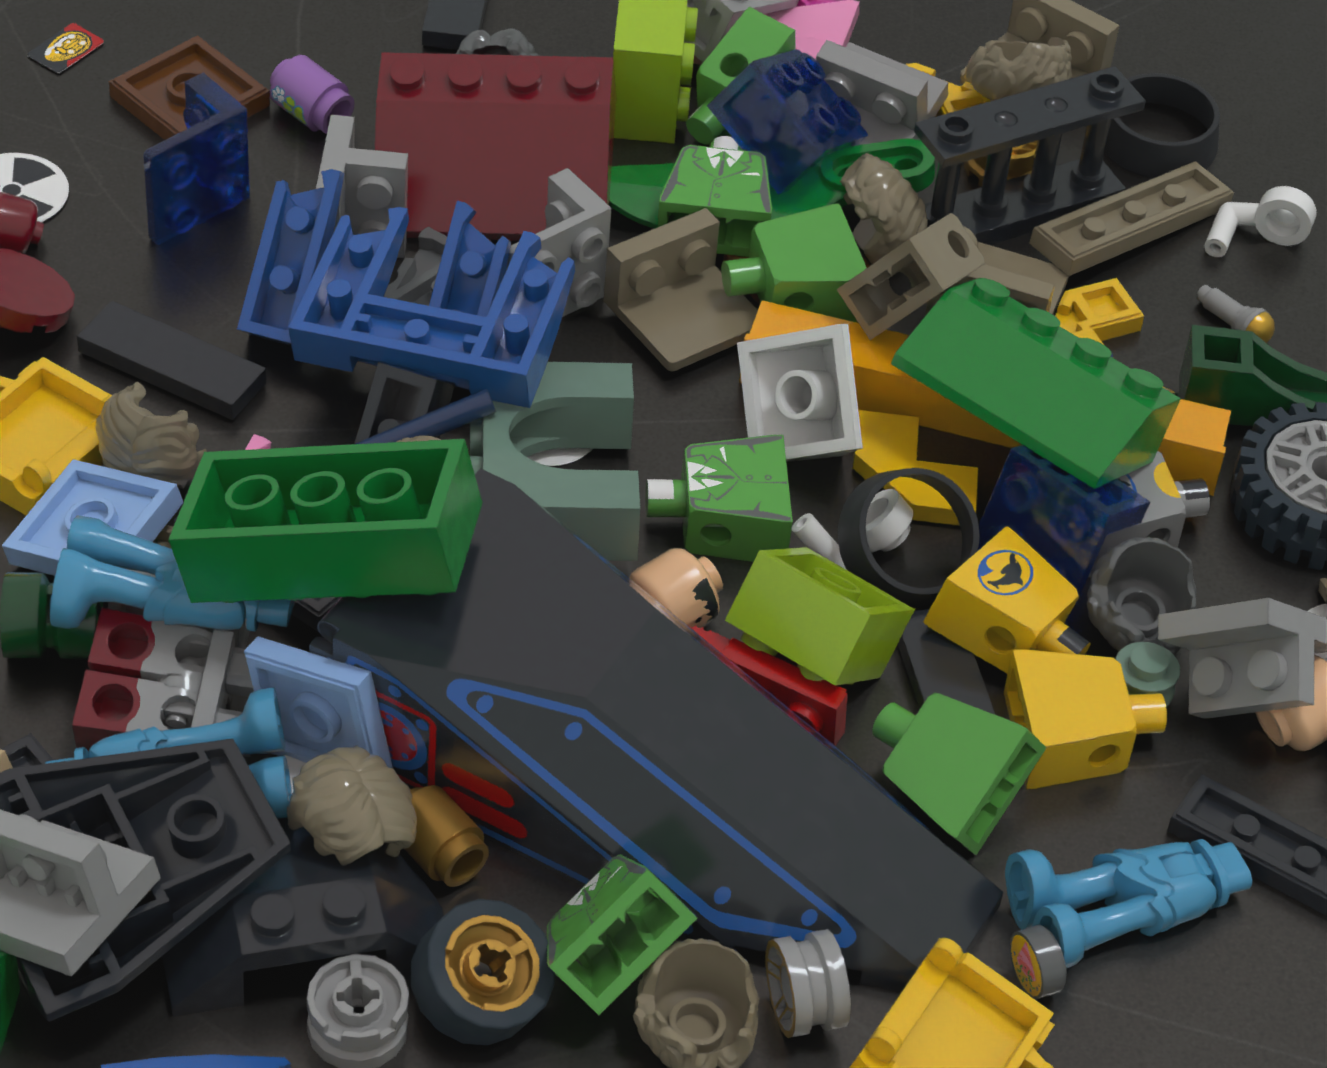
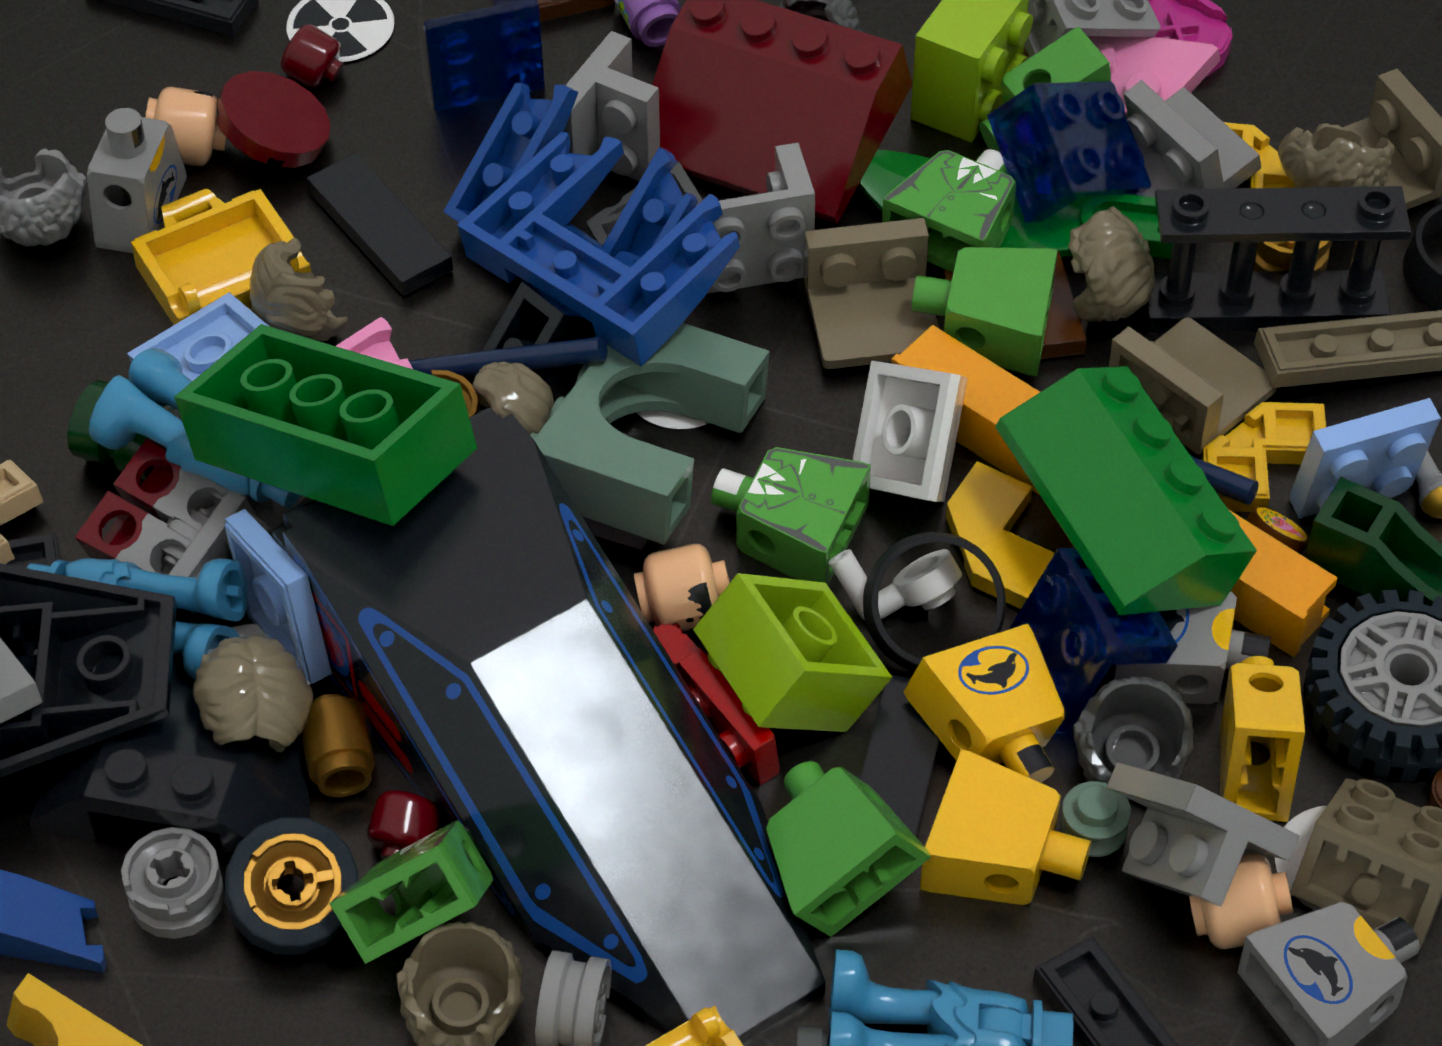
camera: 30 degrees right, 5 degrees up
dark tan torso [836,213,985,340] -> none
none -> dark red piece [367,790,442,859]
none -> yellow torso [1220,656,1305,822]
none -> light blue plate [1289,398,1441,519]

